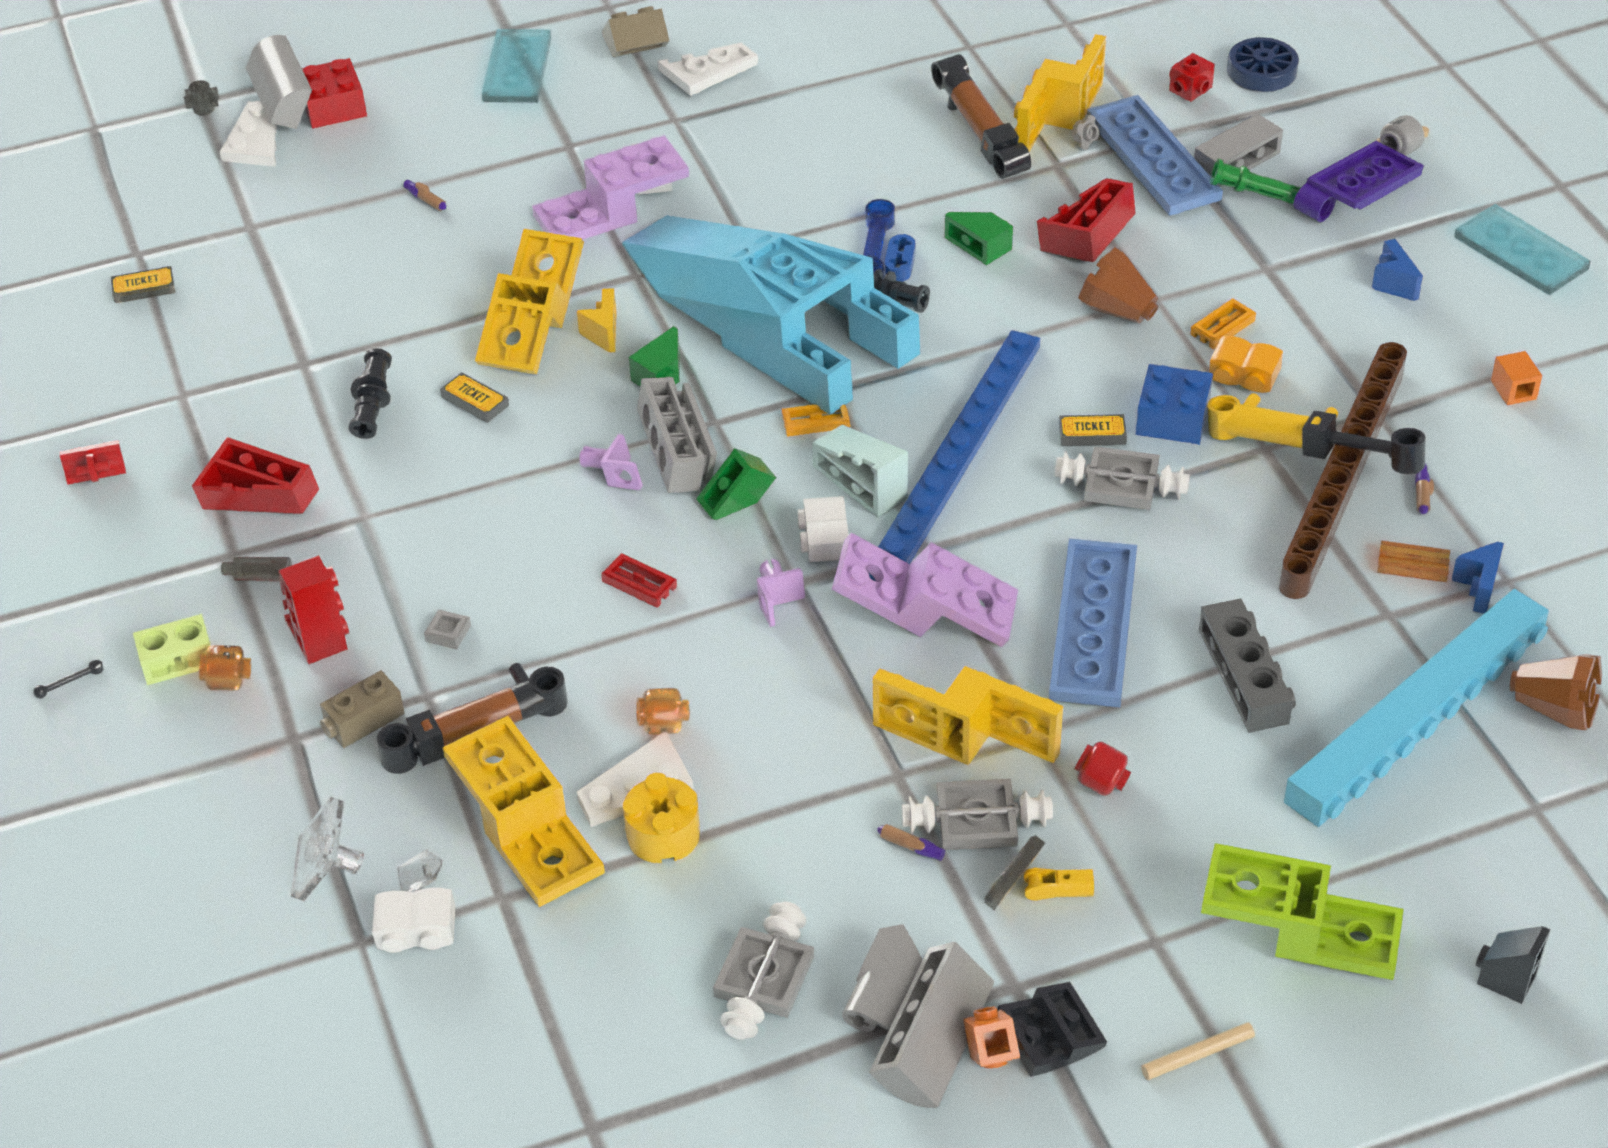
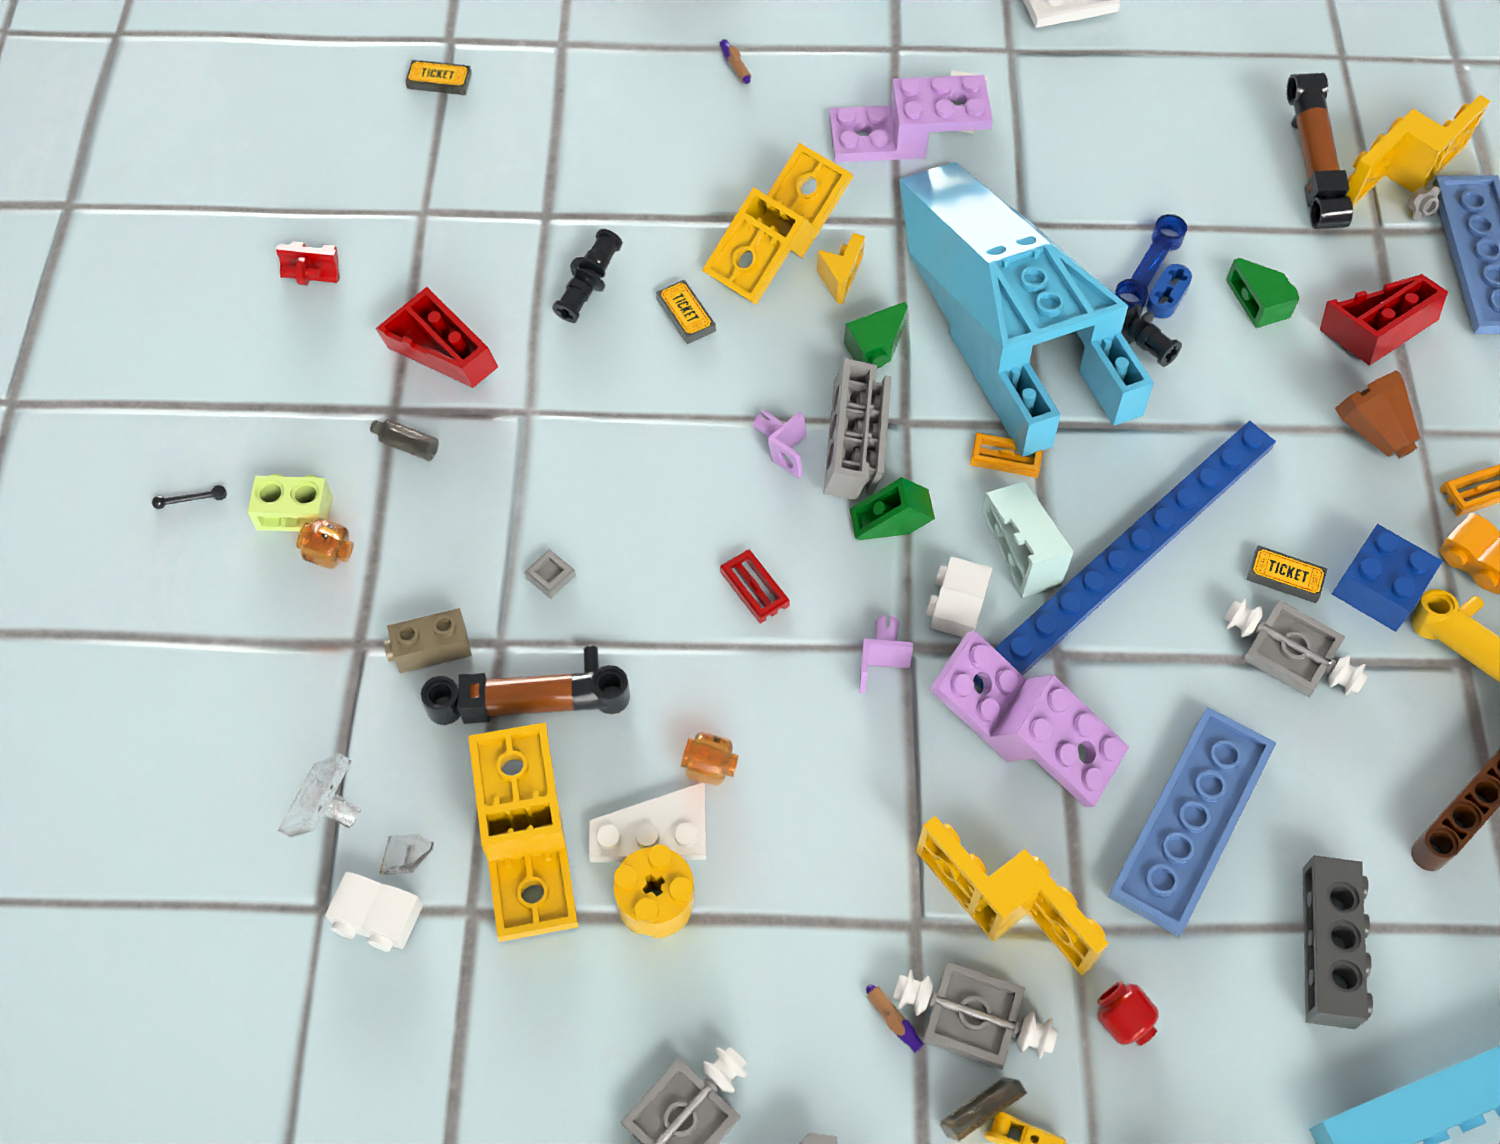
camera: 20 degrees right, 15 degrees up
red wedge [279,555,349,664] -> none

